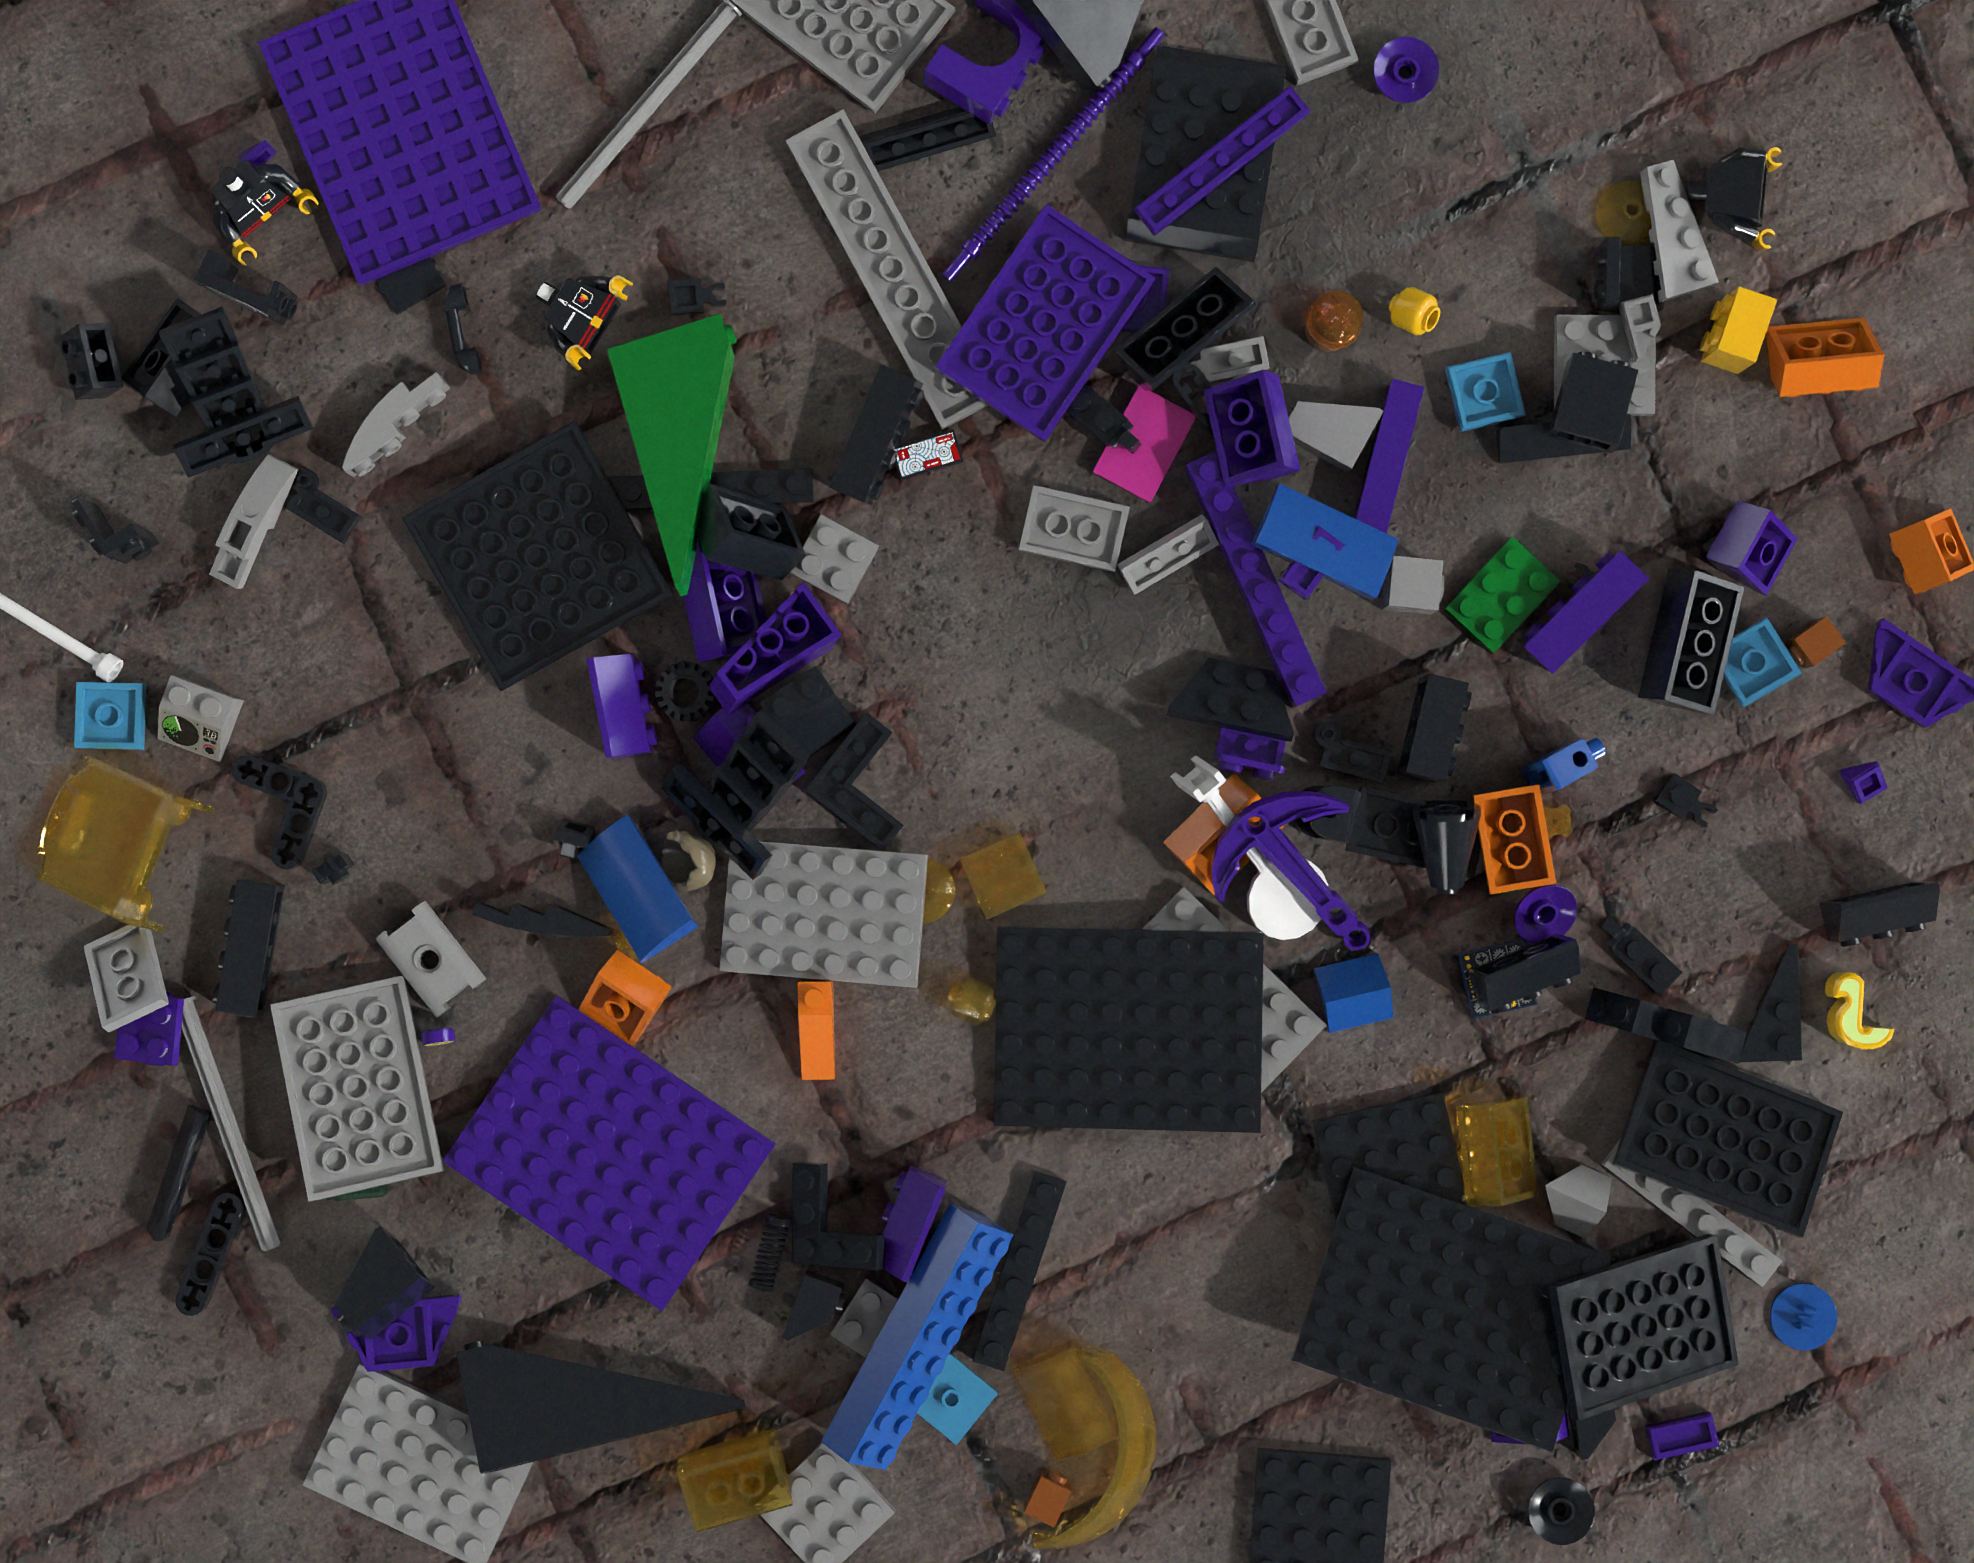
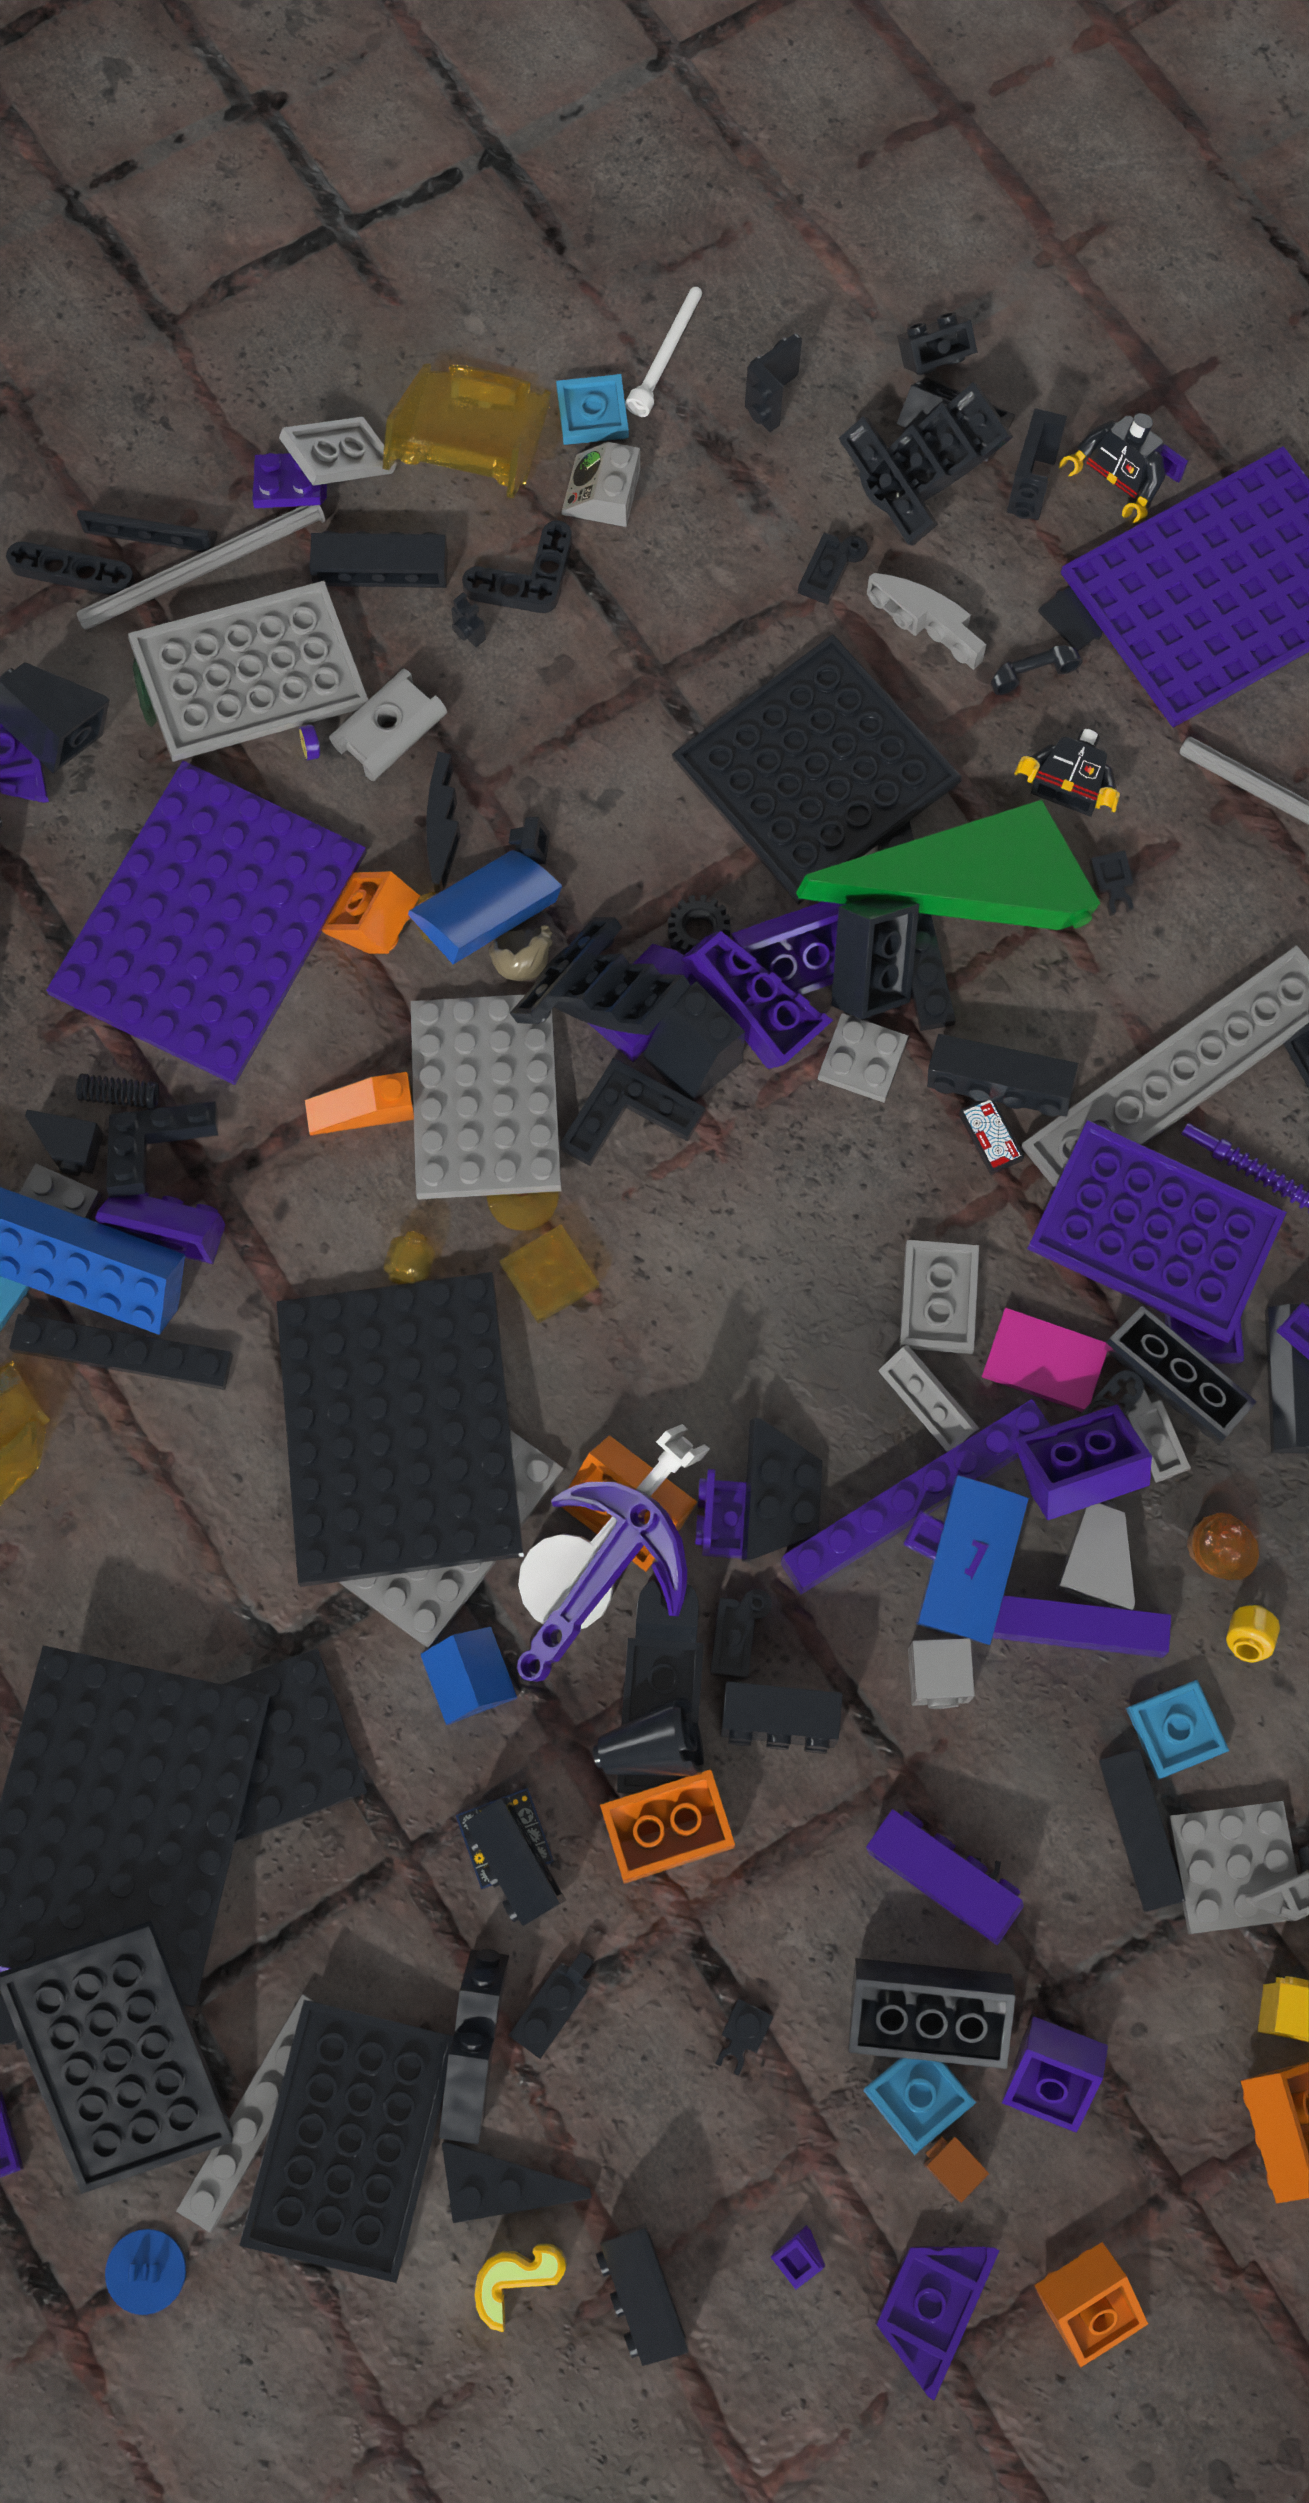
camera: 80 degrees right, 15 degrees down
light grey slope [209,455,298,589] -> none
dark purple slope [587,654,657,760] -> none
black hinge [1066,384,1142,454] -> none
green plate [1443,536,1561,654] -> none
clear yellow slope [1457,1097,1538,1206] -> none
dark purple dish [1513,884,1577,943] -> none
blue torso [1520,737,1605,795] -> none
clear yellow plate [1543,805,1573,838] -> none
light grey slope [1545,1164,1612,1239] -> none
black brick [1548,351,1638,453] -> none

